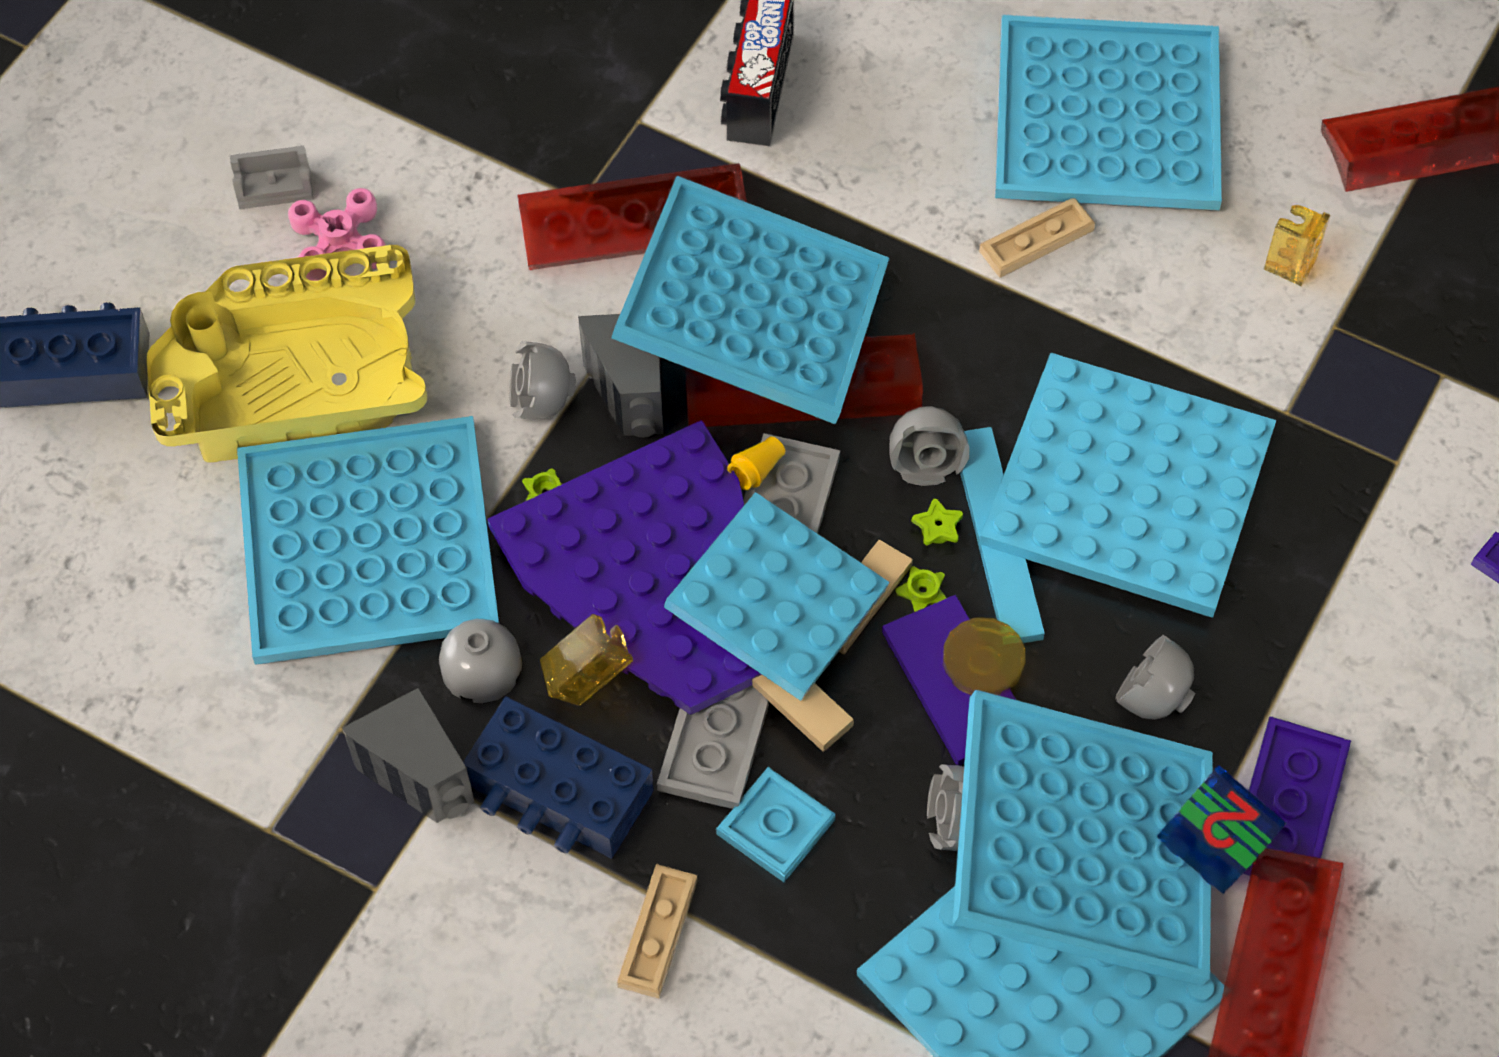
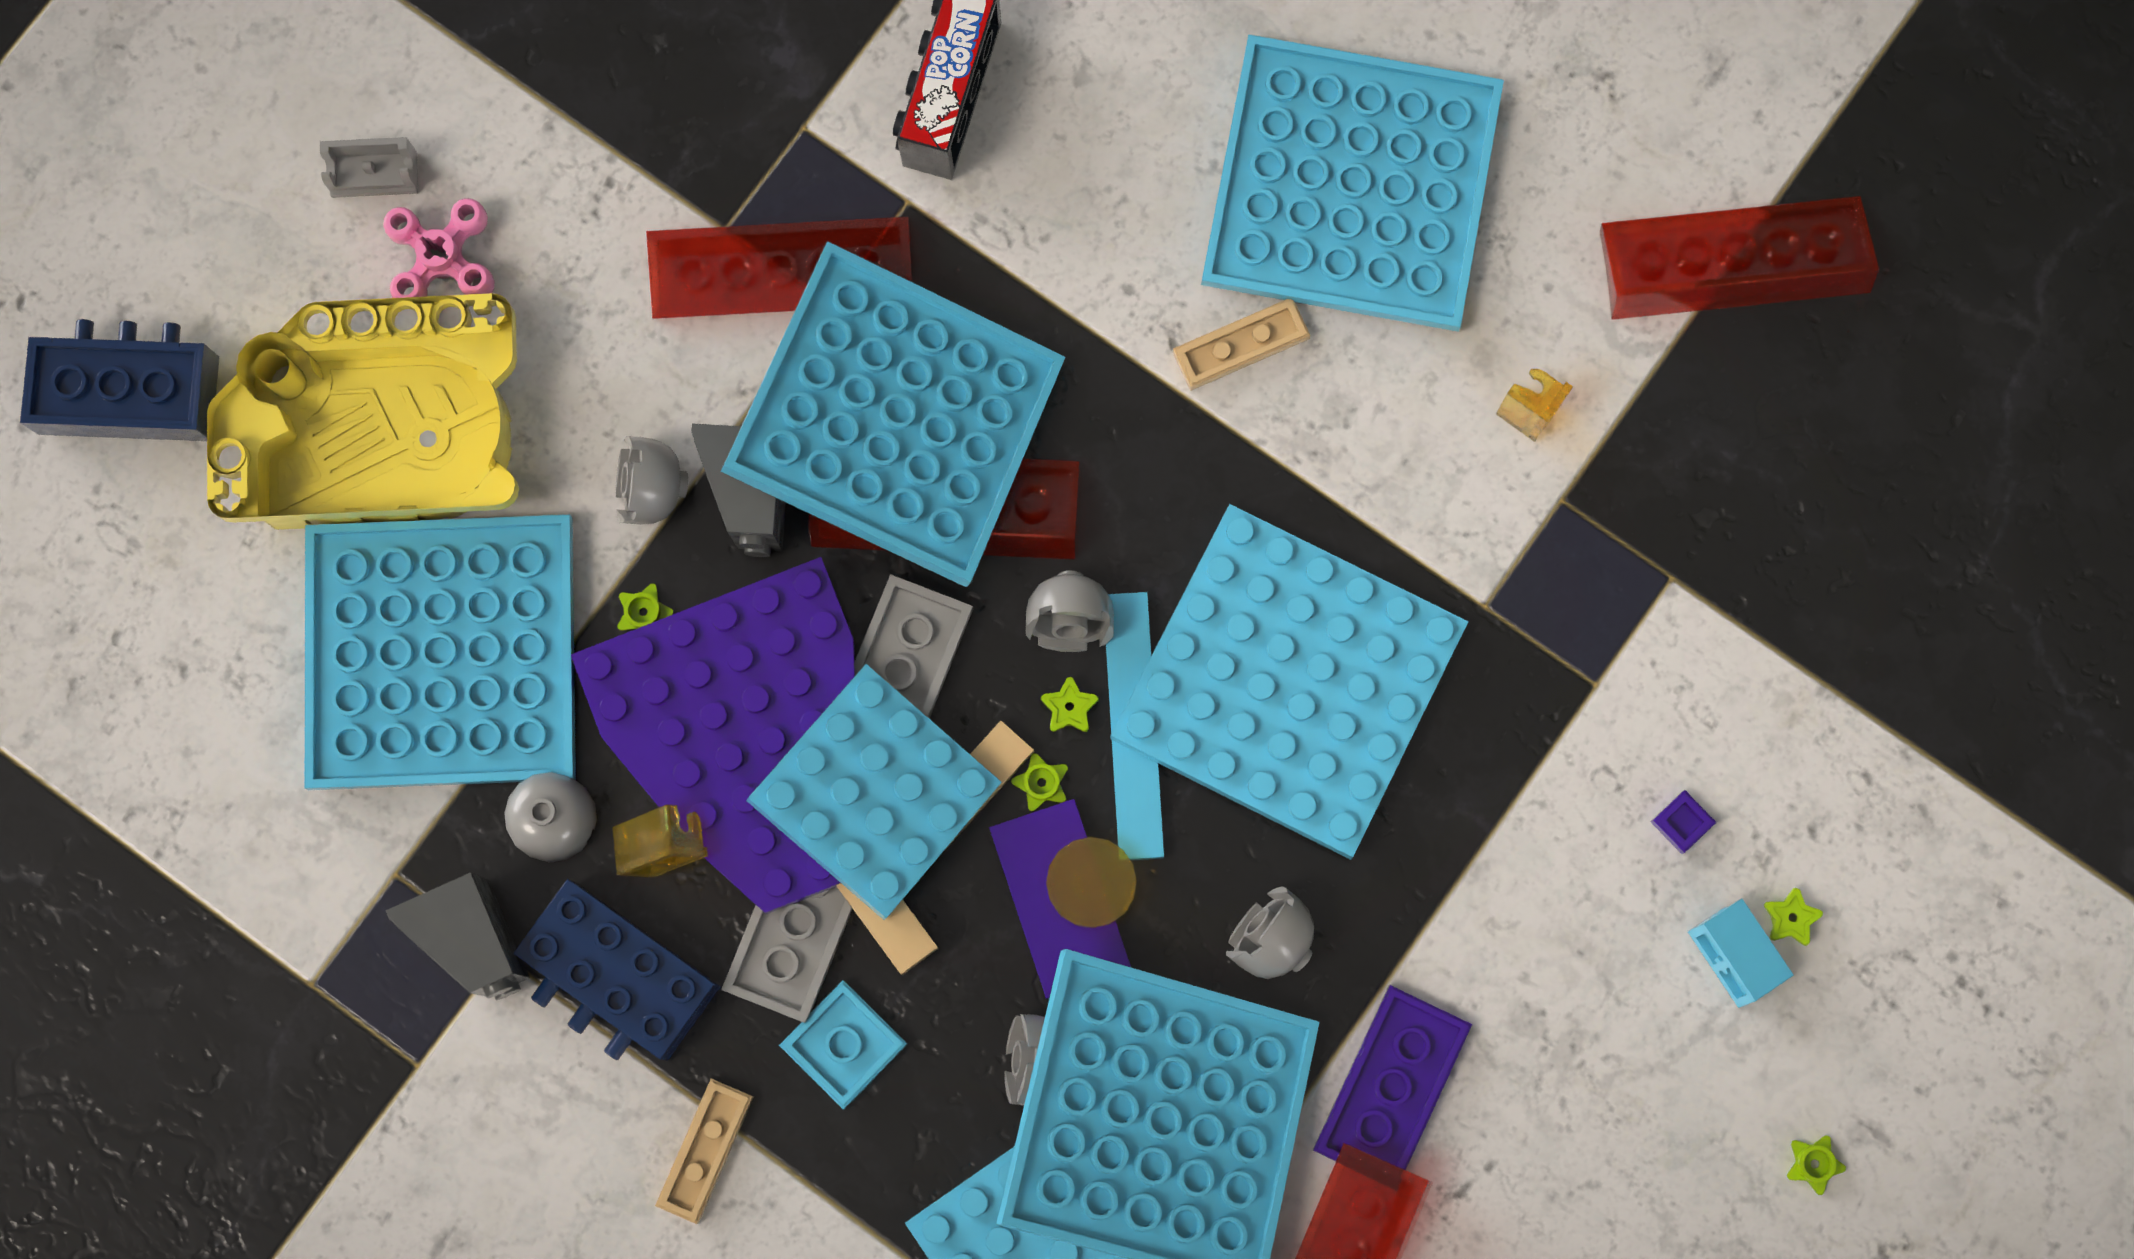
camera: 10 degrees right, 20 degrees up
yellow cone [727,436,785,490] -> none
clear blue slope [1156,765,1287,894] -> none

